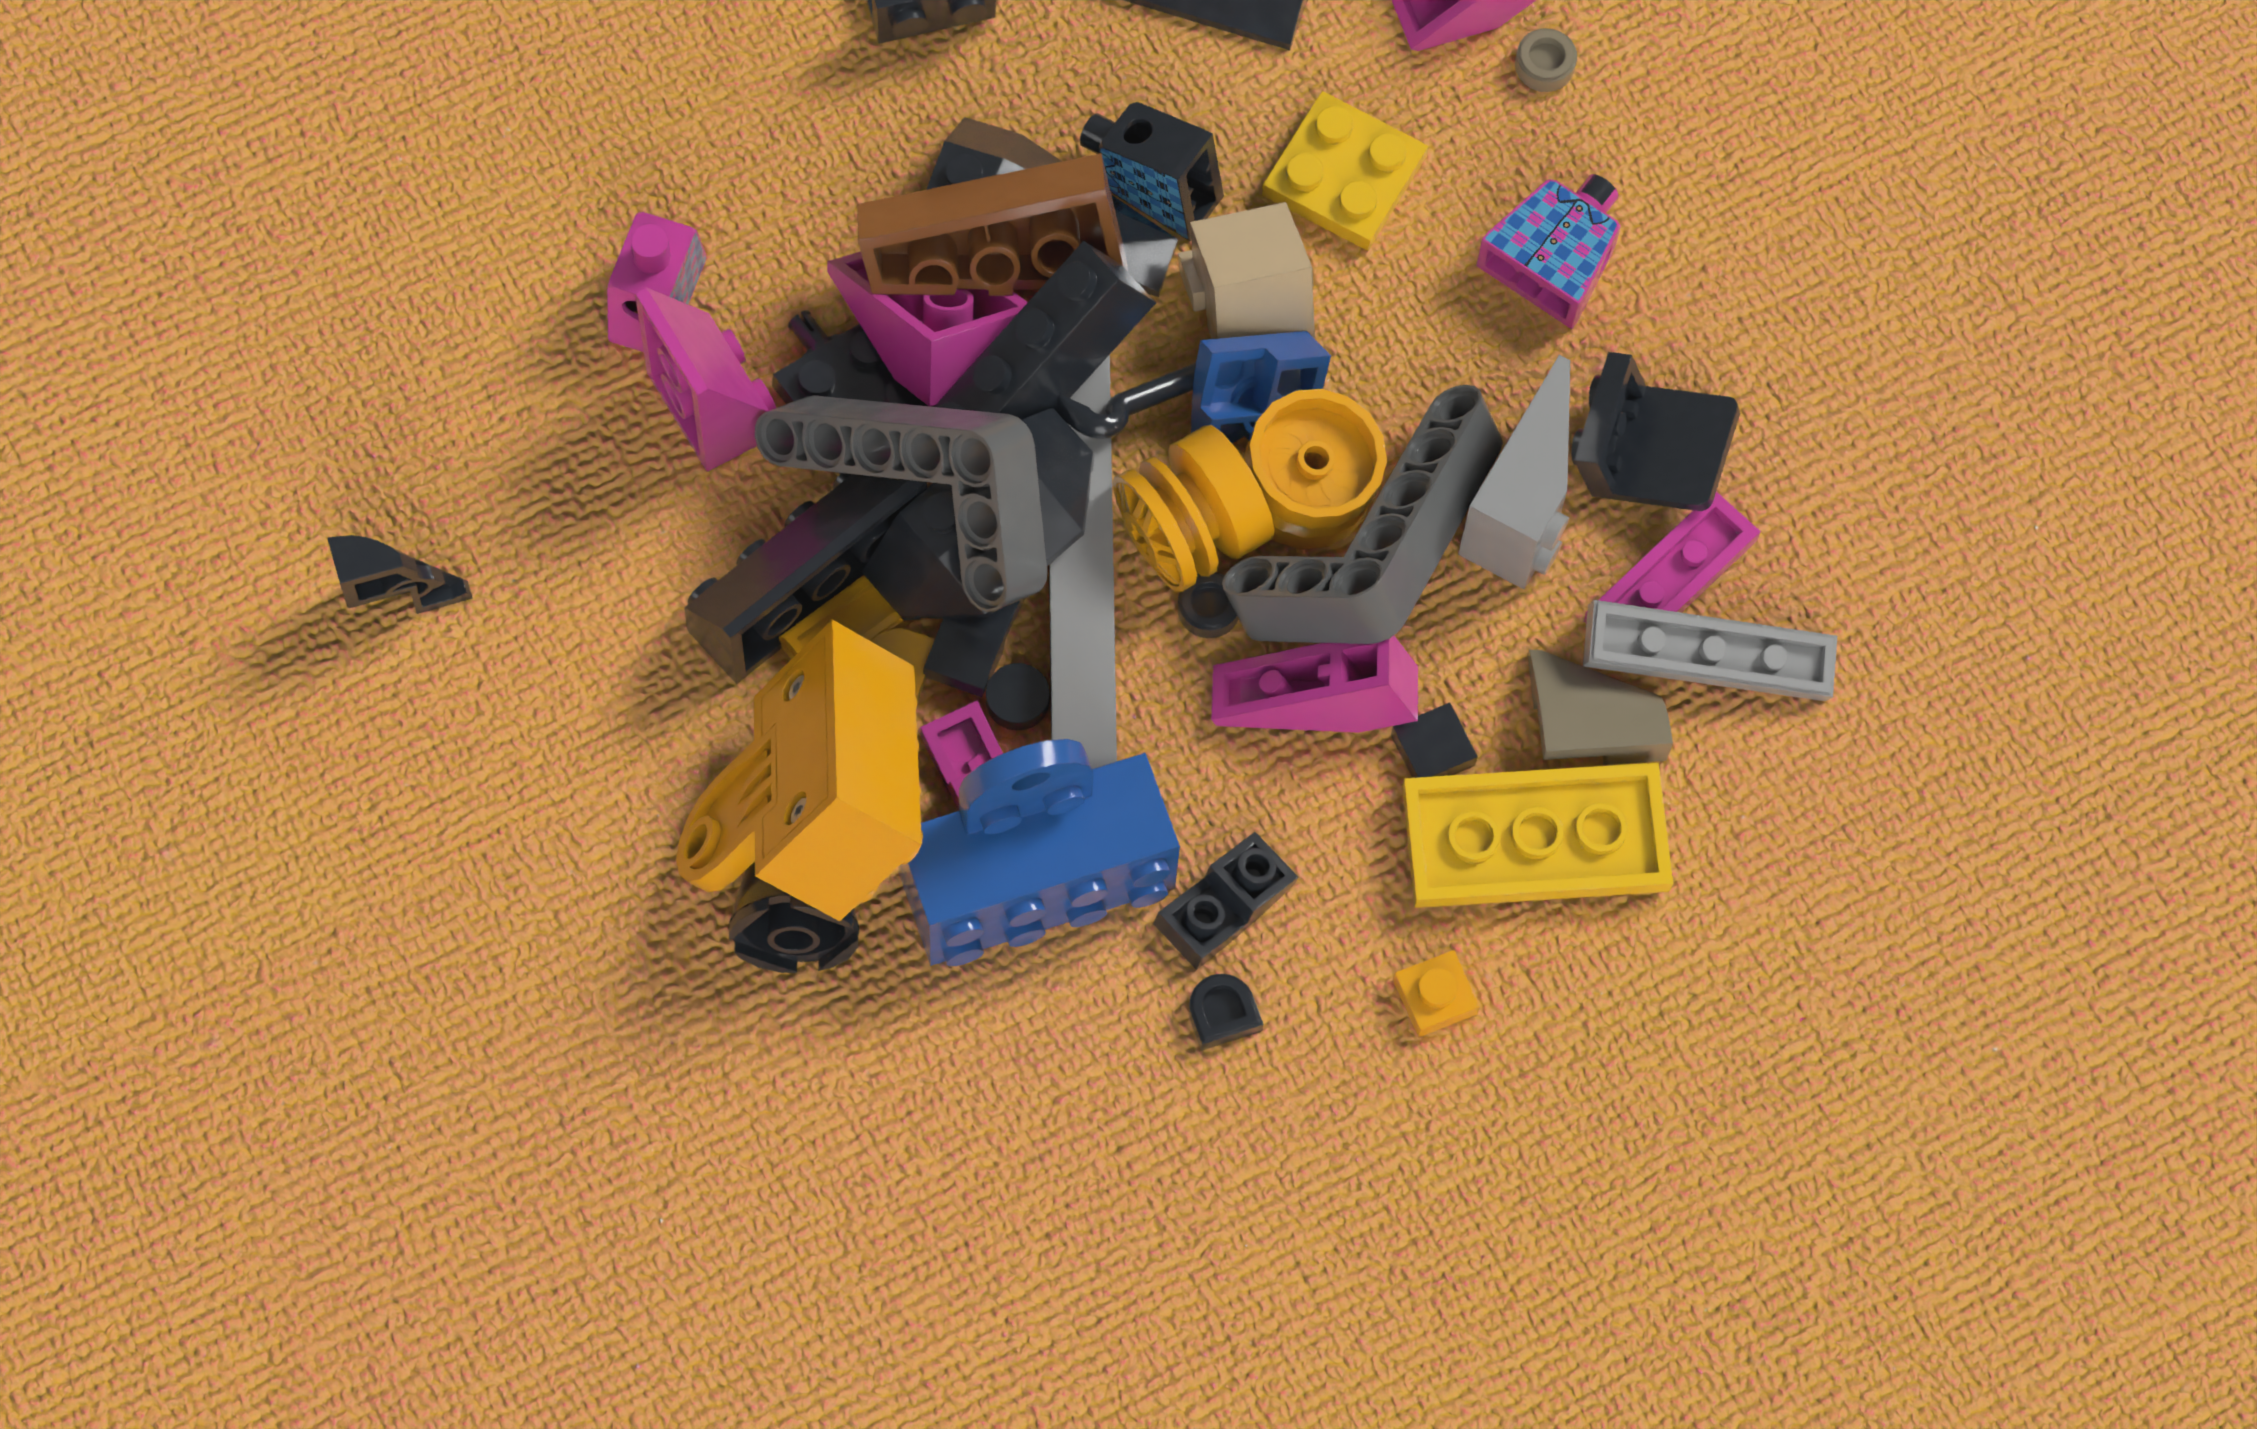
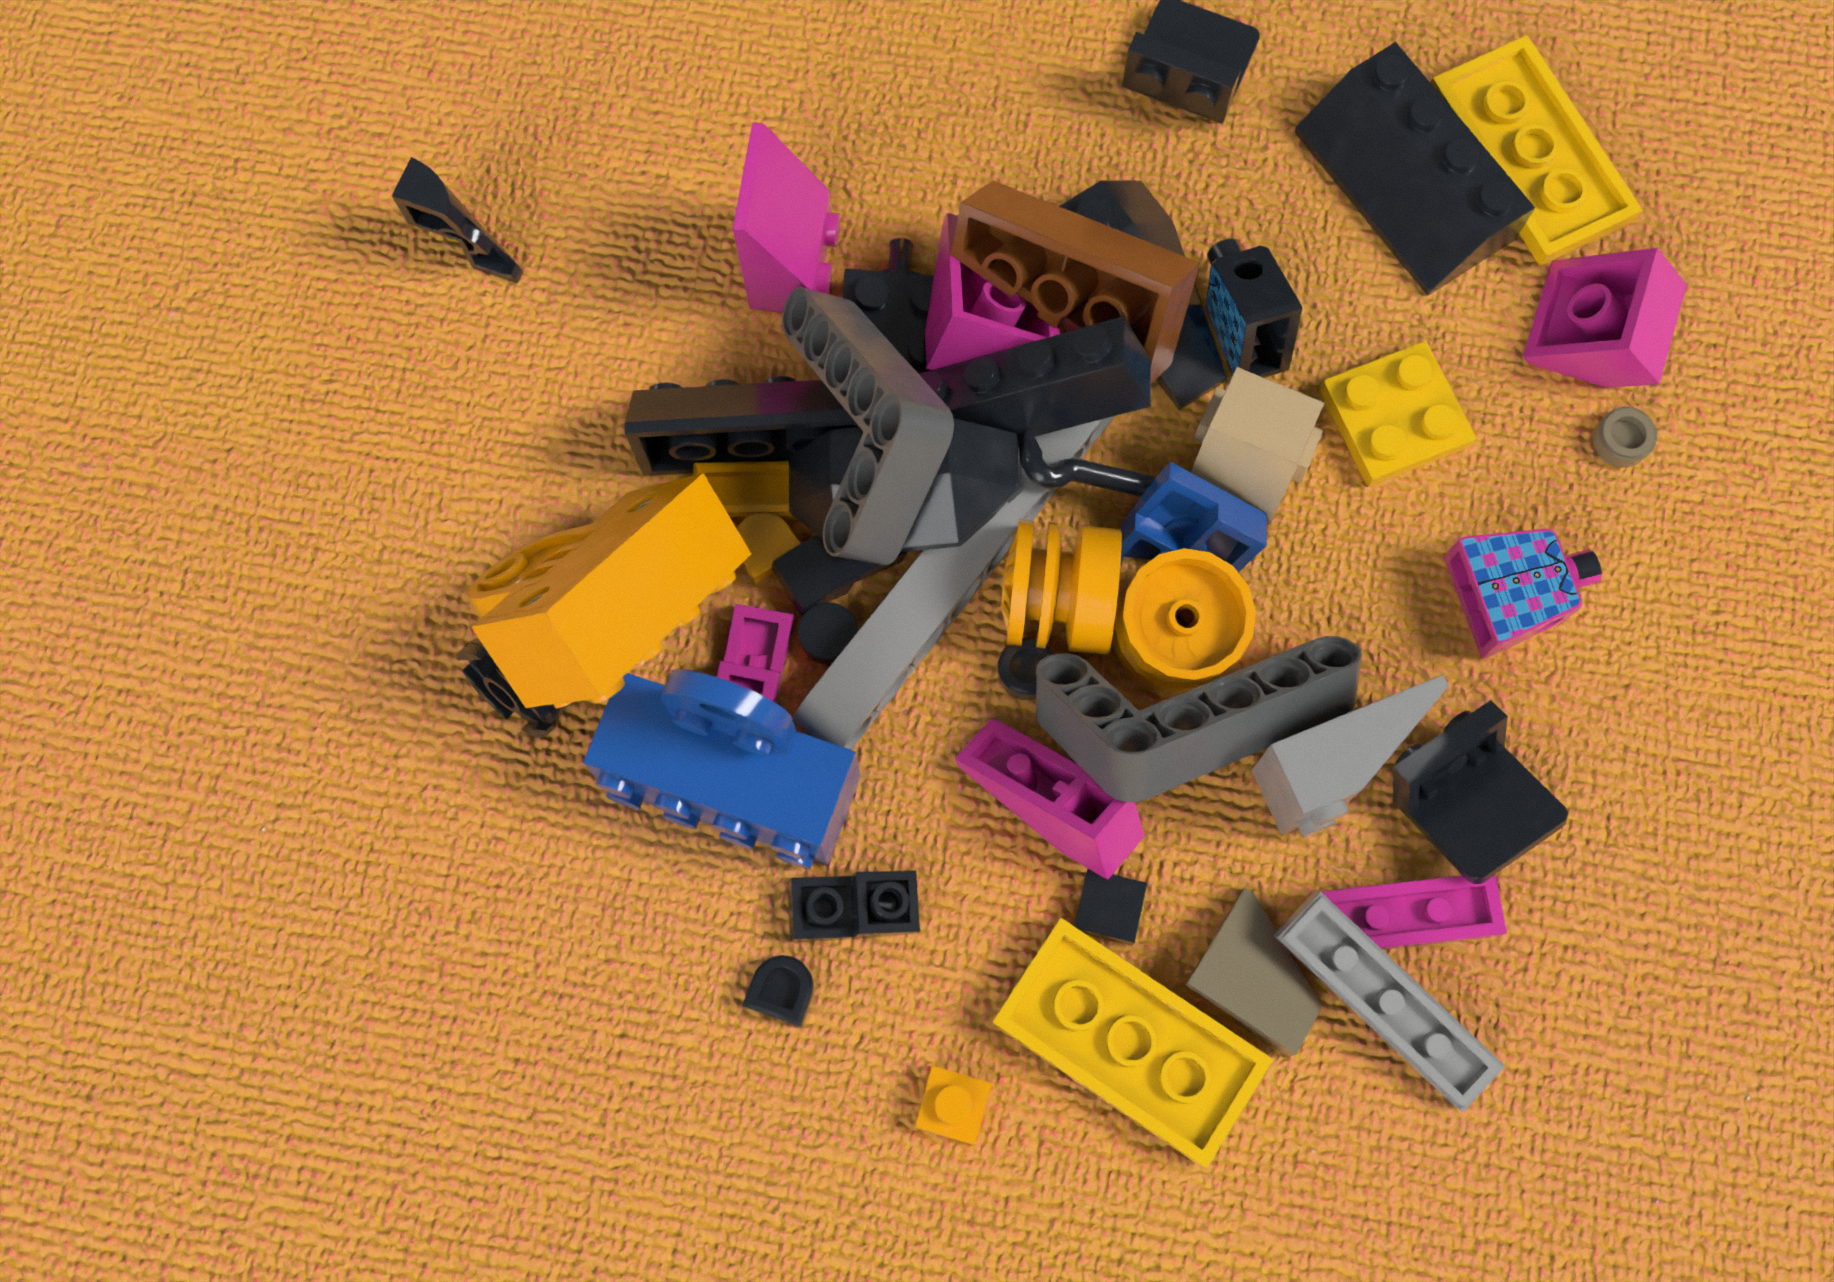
camera: 45 degrees right, 5 degrees up
dark pink torso [607,212,707,352] -> none

